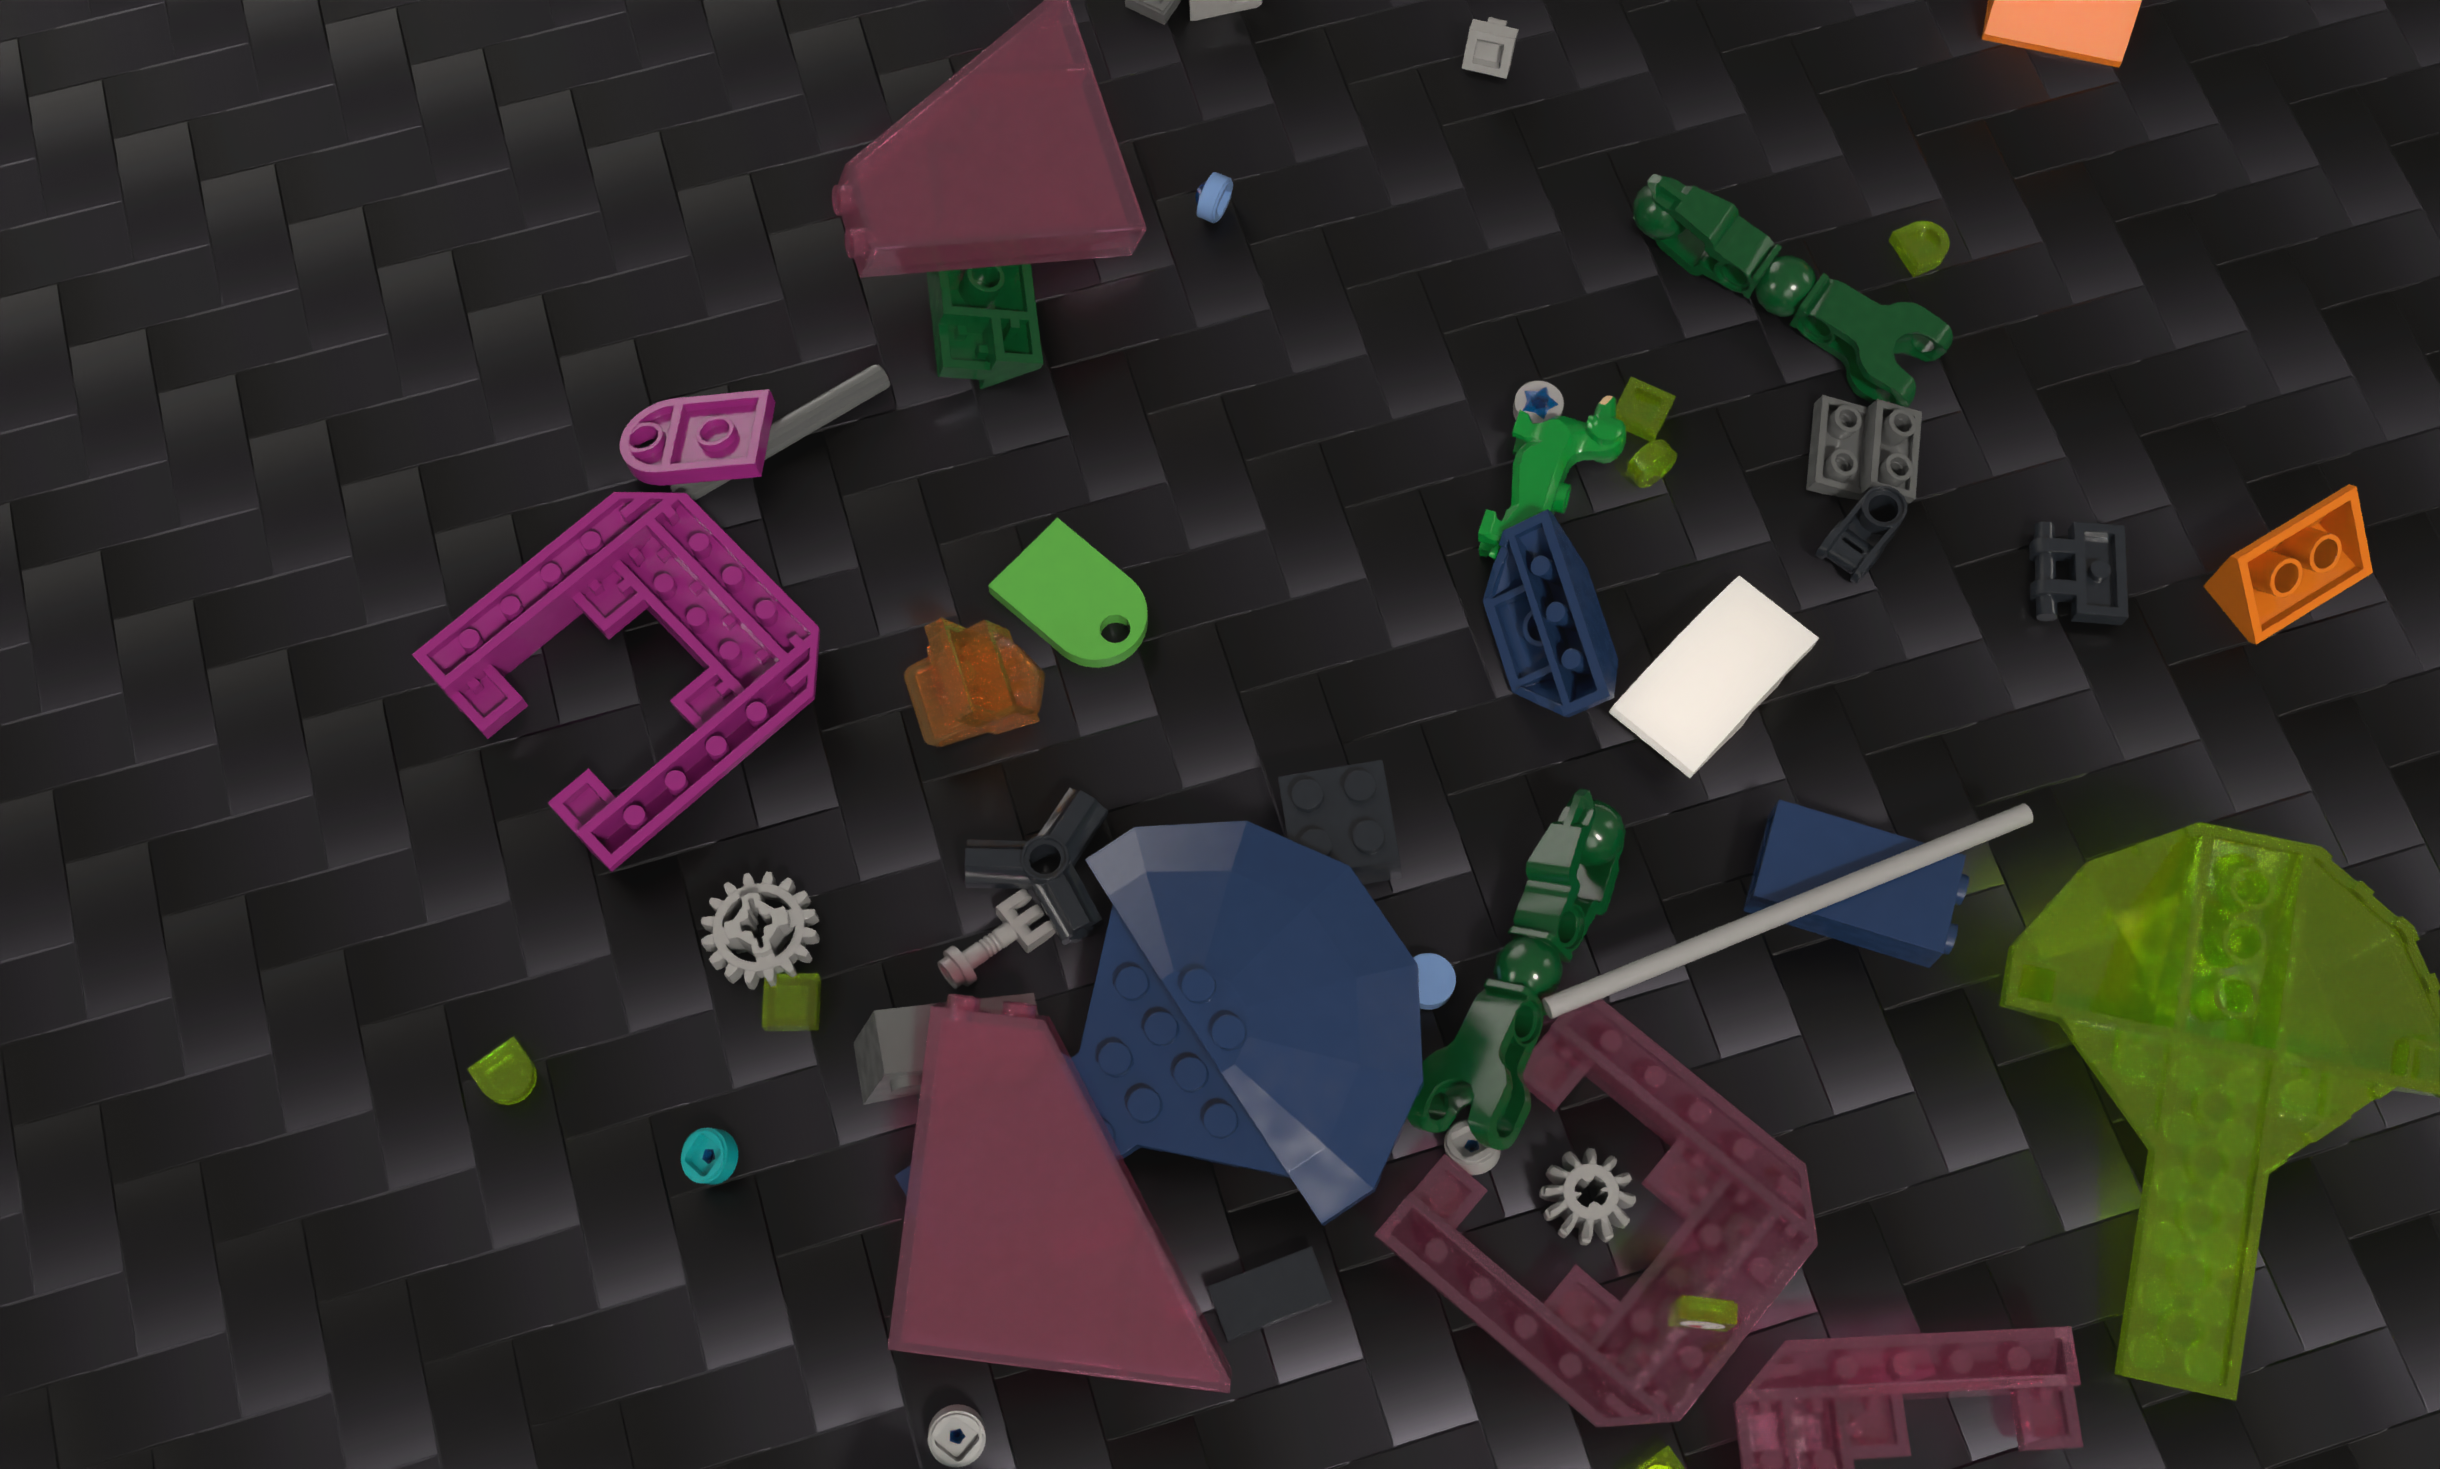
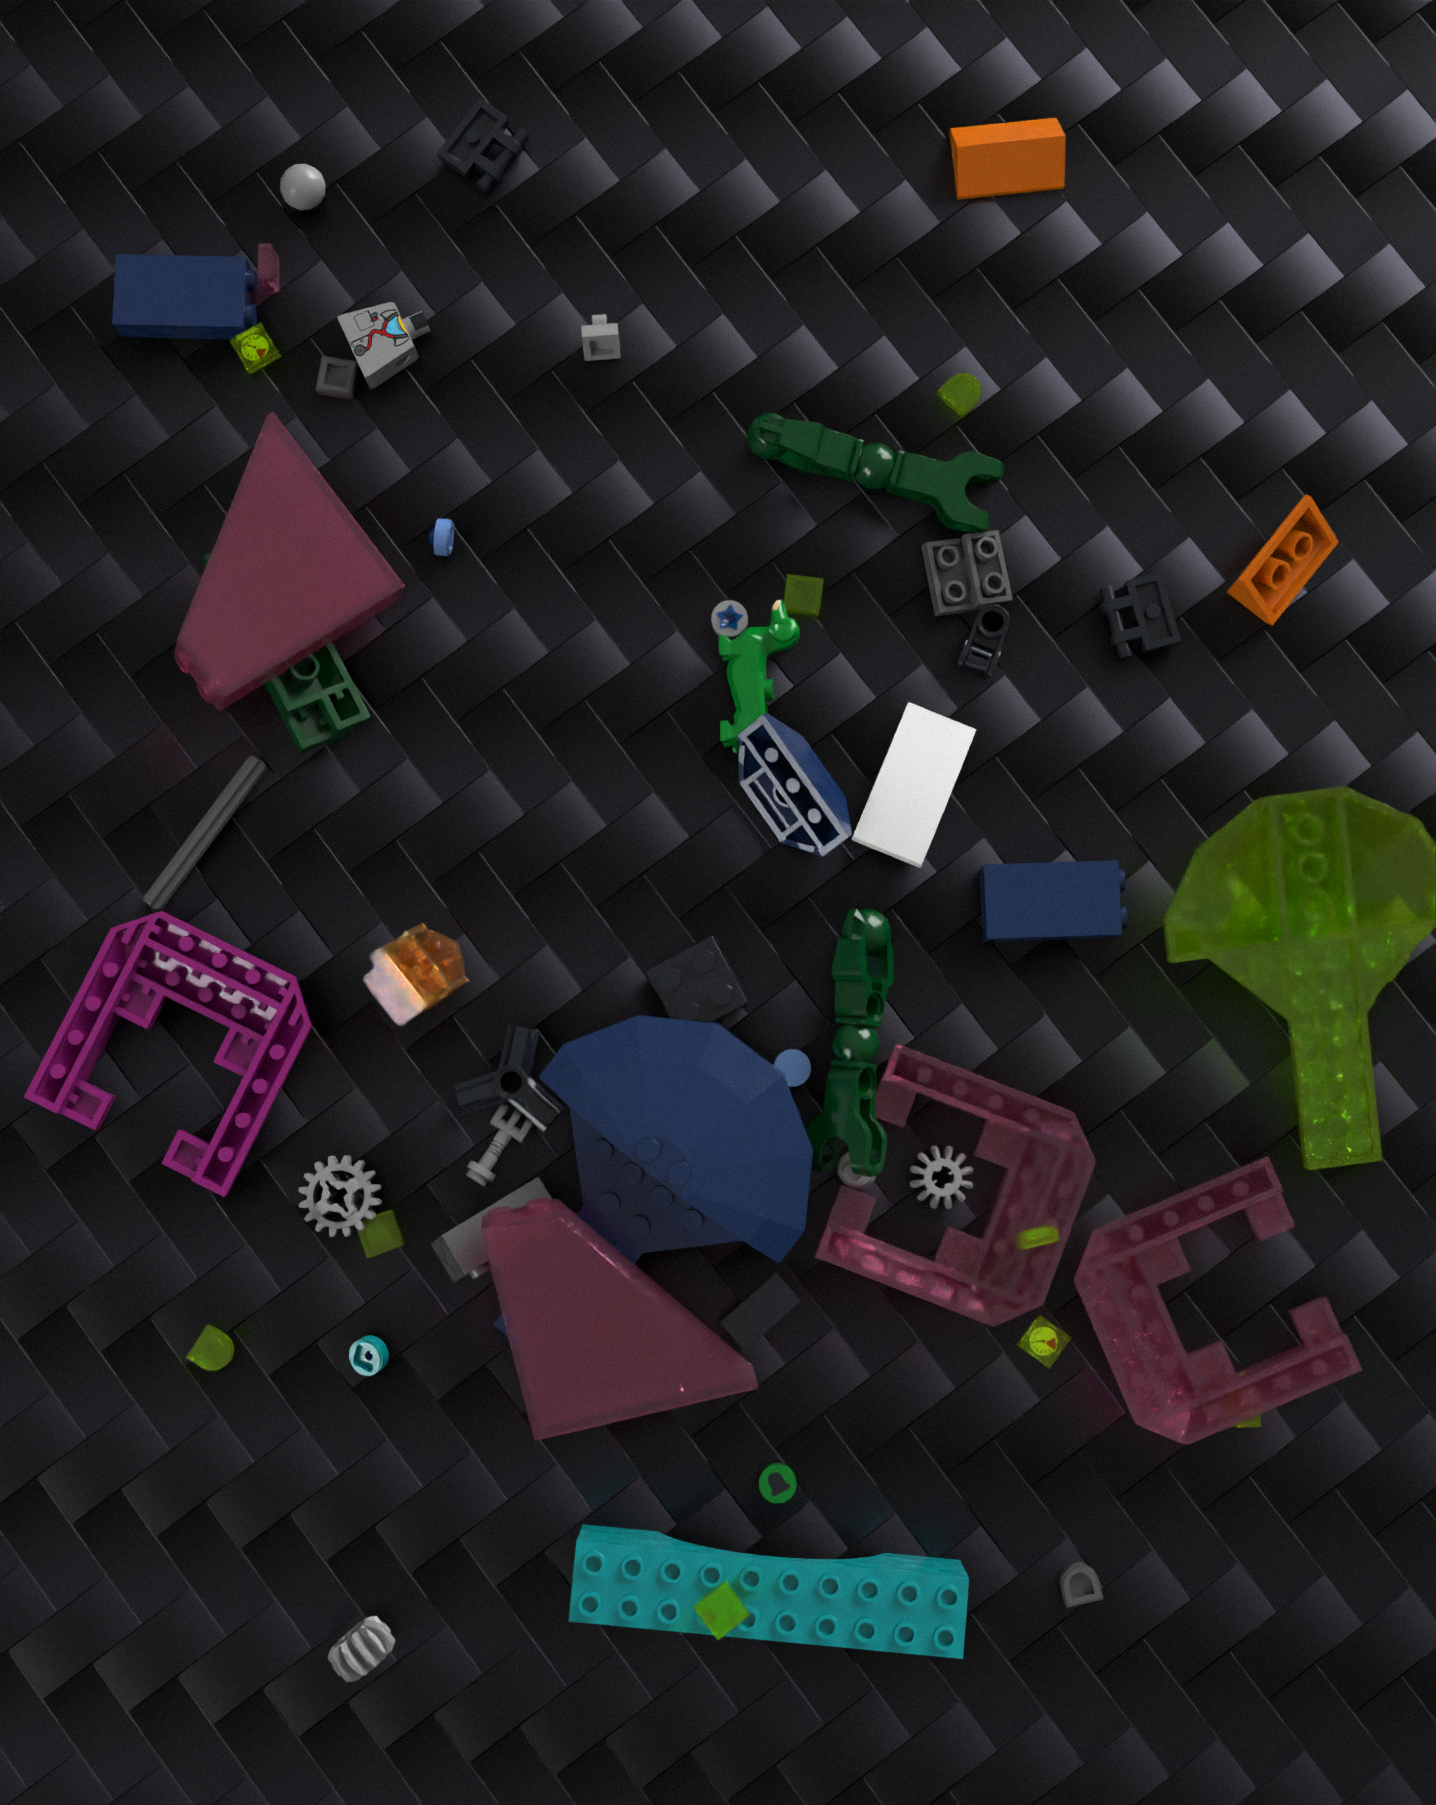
camera: 15 degrees left, 15 degrees up
magenta tile [620,389,776,486] -> none
light grey tile [928,1404,986,1467] -> none
bright green tile [988,518,1148,668] -> none
light grey piece [1542,803,2033,1019] -> none
clear neon green tile [1627,439,1677,488] -> none

